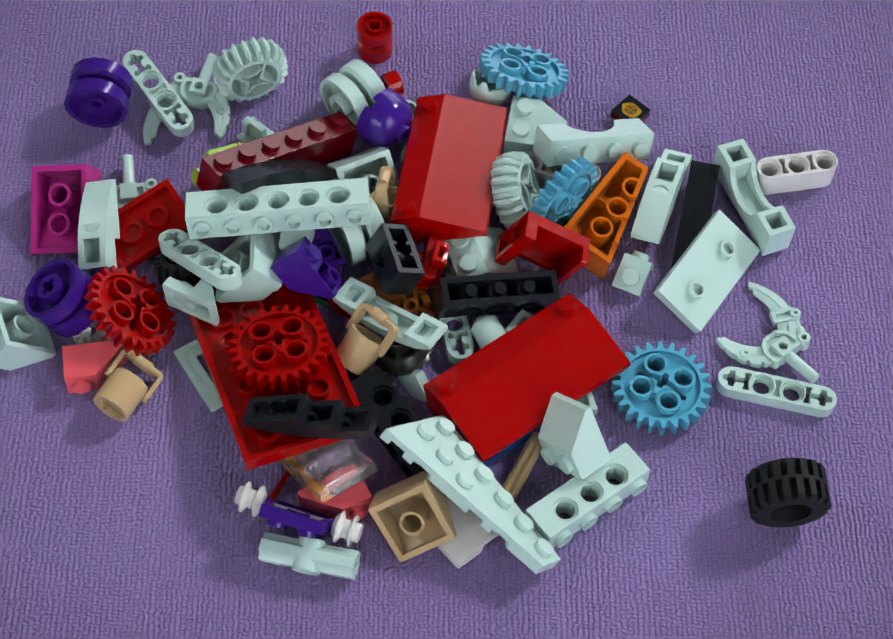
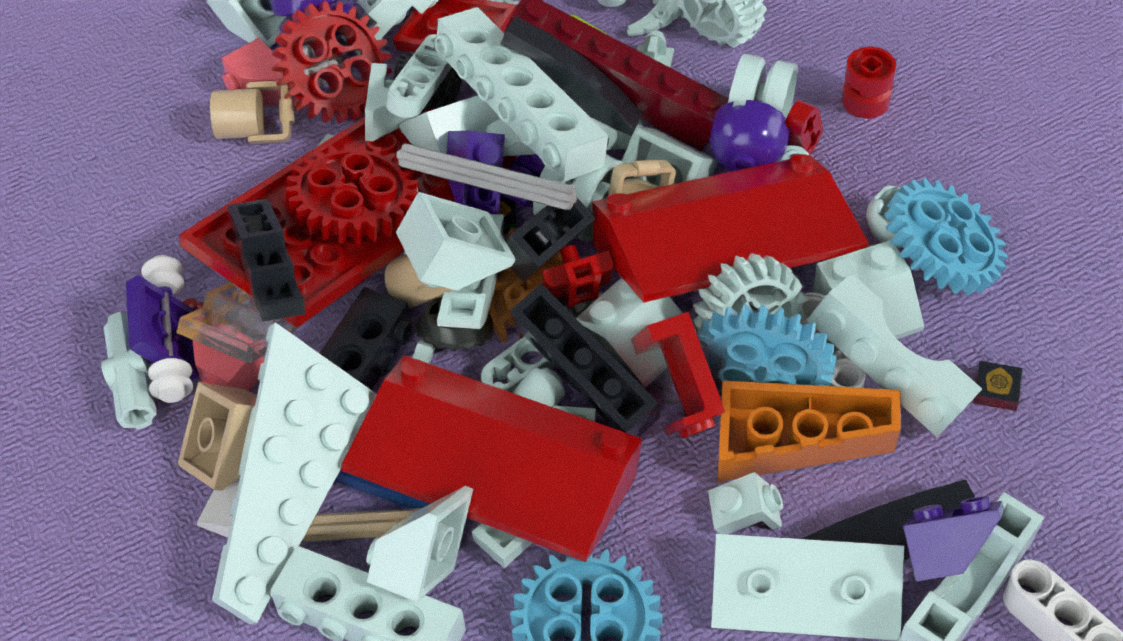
camera: 65 degrees right, 5 degrees down
light aqua slope [631,149,692,244] -> none
none -> light grey axle [396,144,577,210]
none -> light aqua slope [396,192,516,290]
none -> slope [903,496,1004,581]

